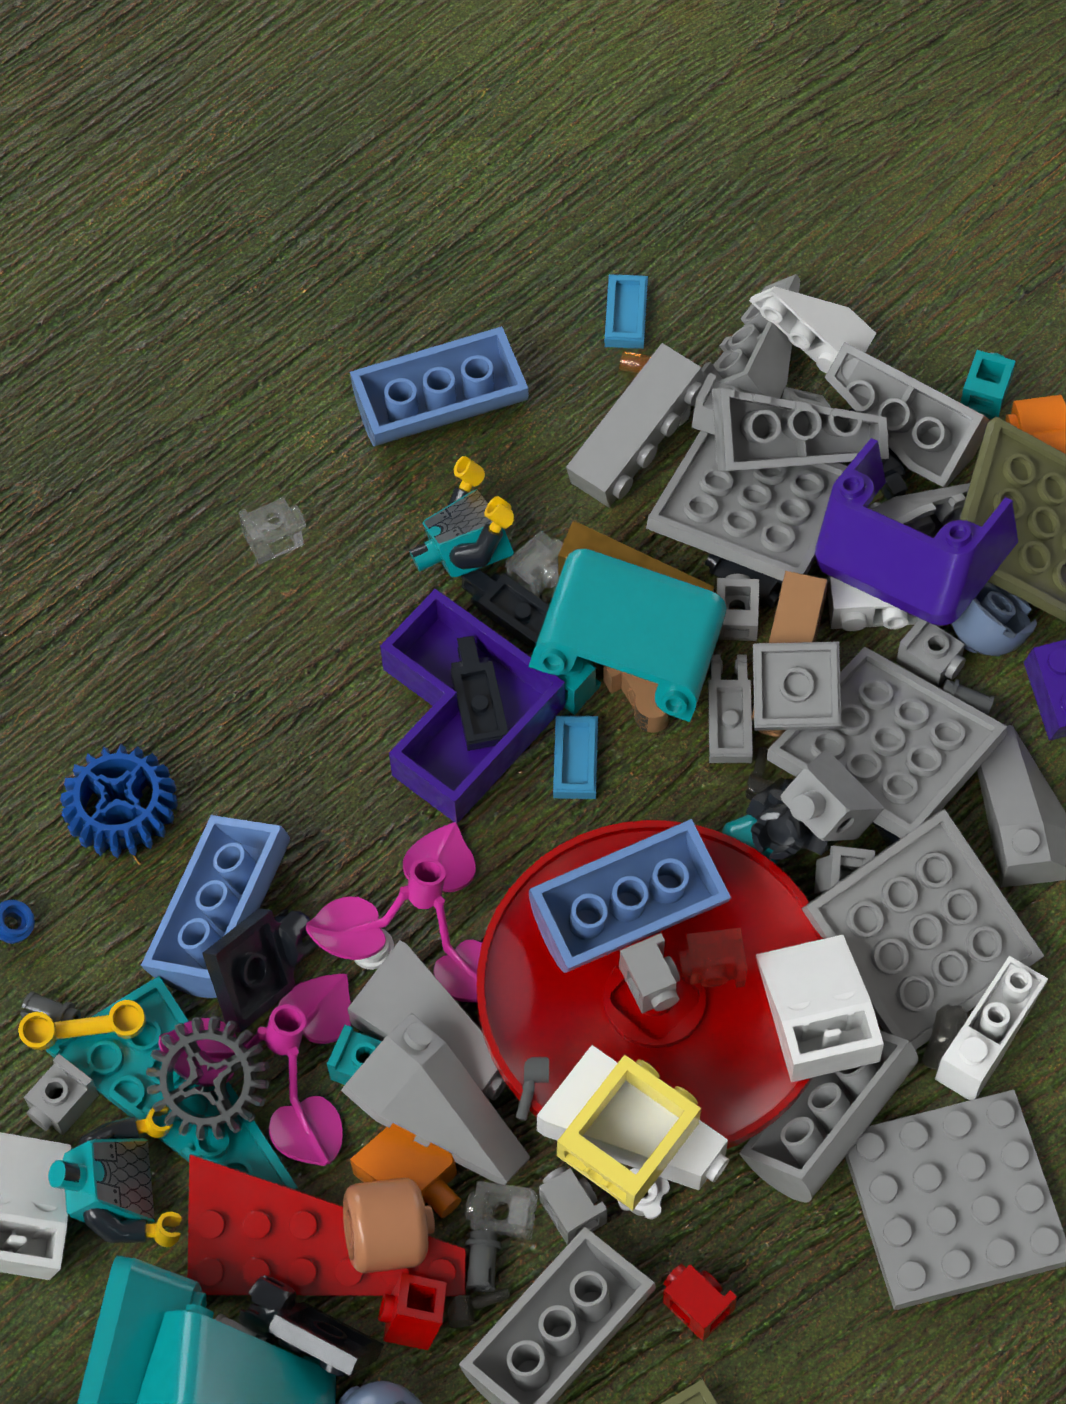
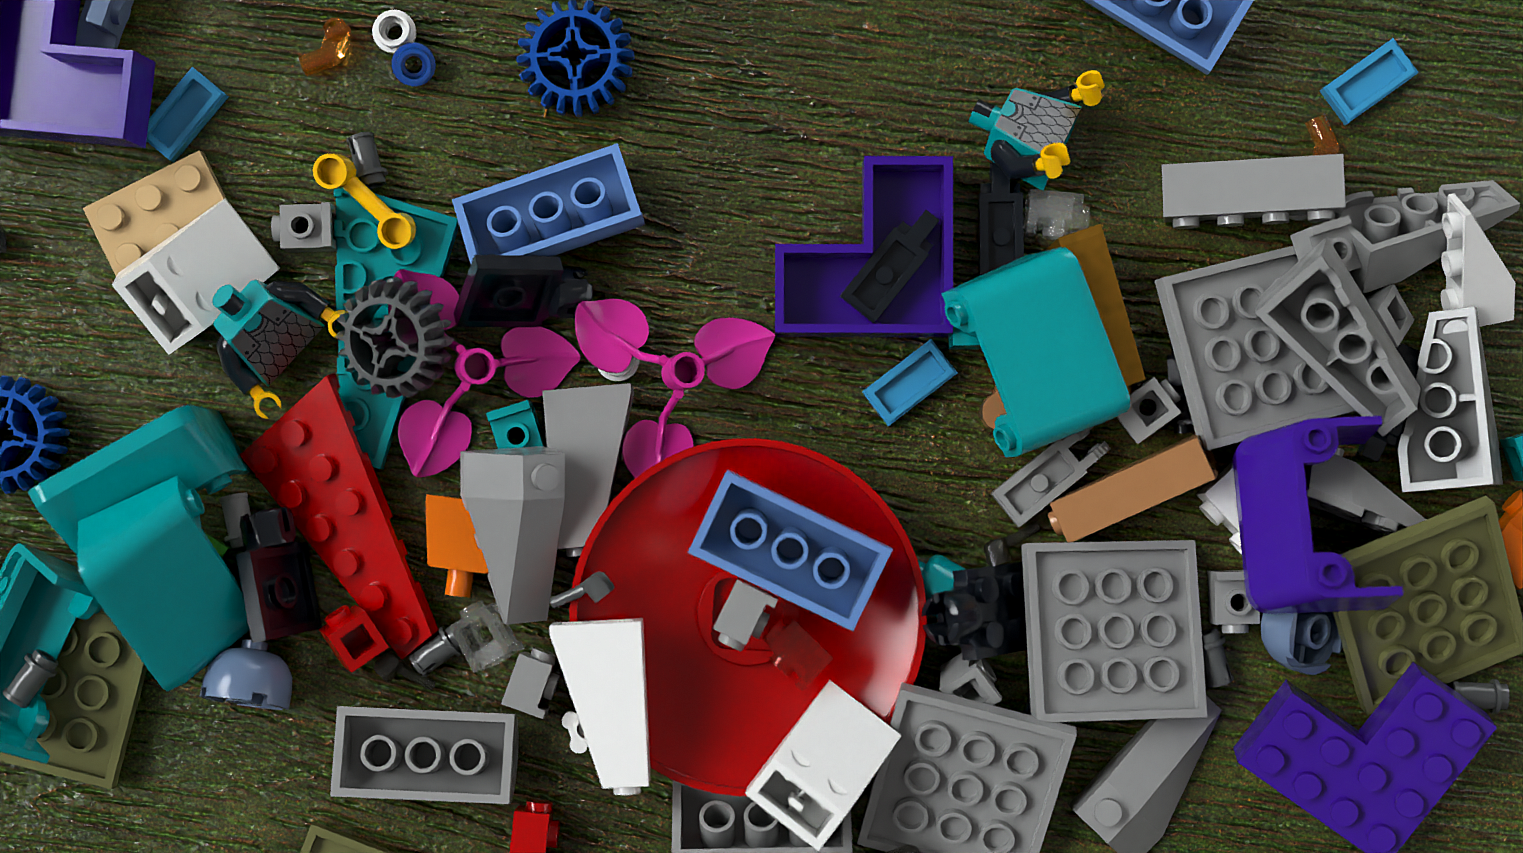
camera: 55 degrees right, 25 degrees up
nougat head [343,1178,435,1273] -> none
light yellow window [557,1055,701,1210] -> none
light grey plate [753,642,841,731] -> none
light grey torso [780,750,884,841] -> none

